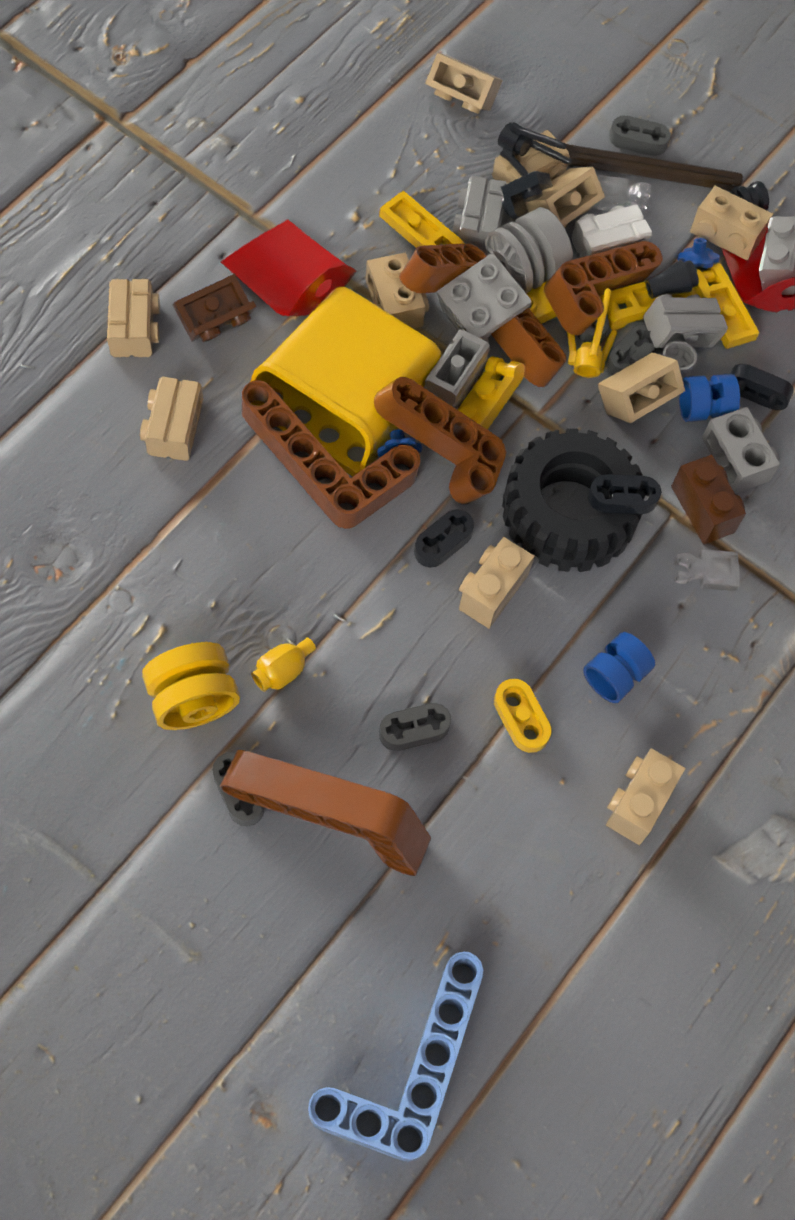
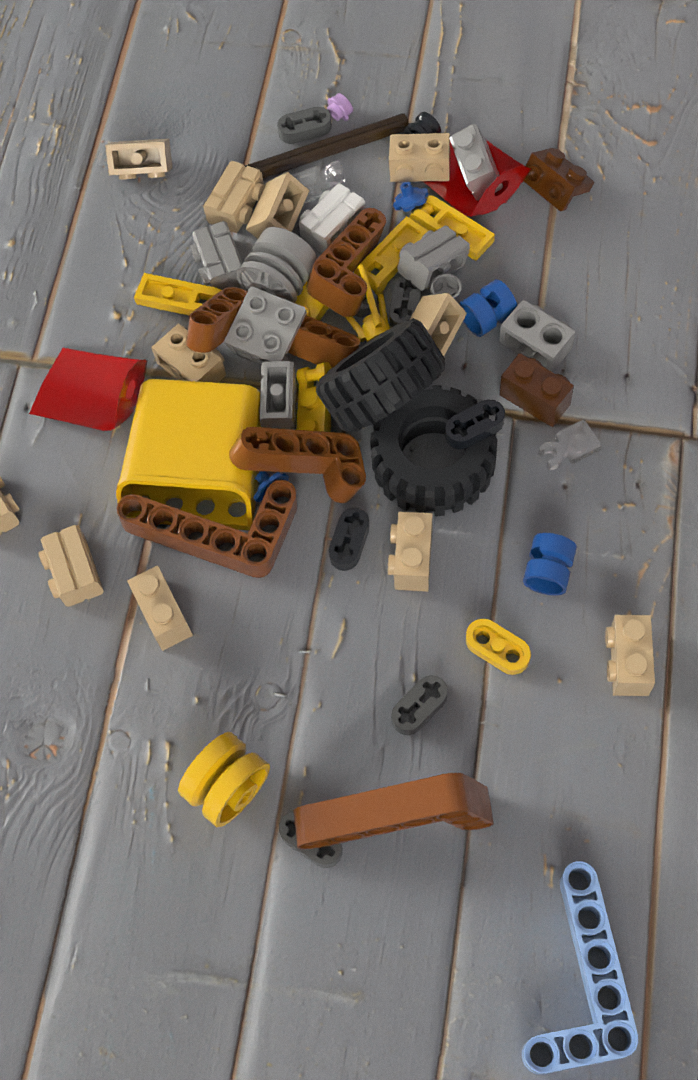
camera: 15 degrees left, 0 degrees up
reddish brown bracket [173,274,257,343] -> none
yellow plant [251,637,316,692] -> none
black plant [498,122,572,176] -> none
black bracket [501,171,553,220] -> none
black cone [645,260,699,299] -> none
black beam [730,364,794,410] -> none
none -> tan brick [127,565,193,651]
none -> black tyre [316,318,445,433]
none -> lavender plate [327,93,353,121]

